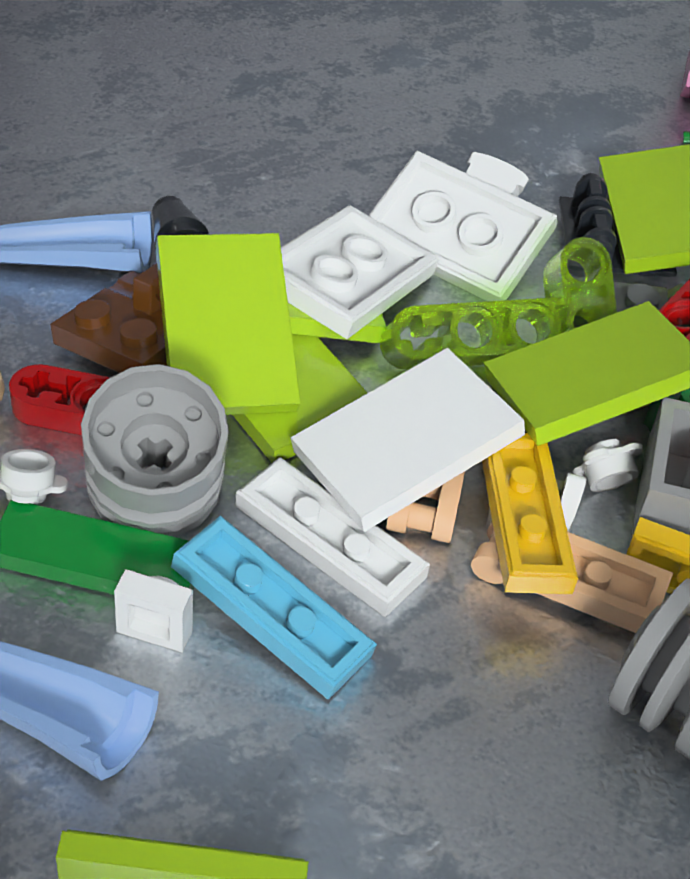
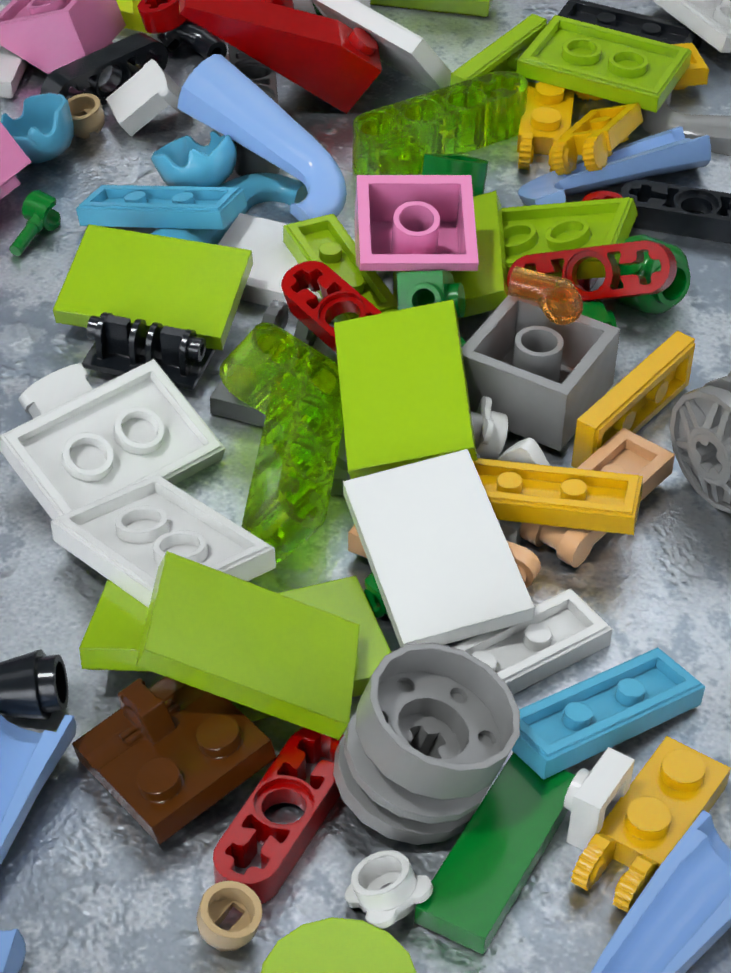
camera: 70 degrees left, 5 degrees down
none -> yellow hinge [571,736,731,913]

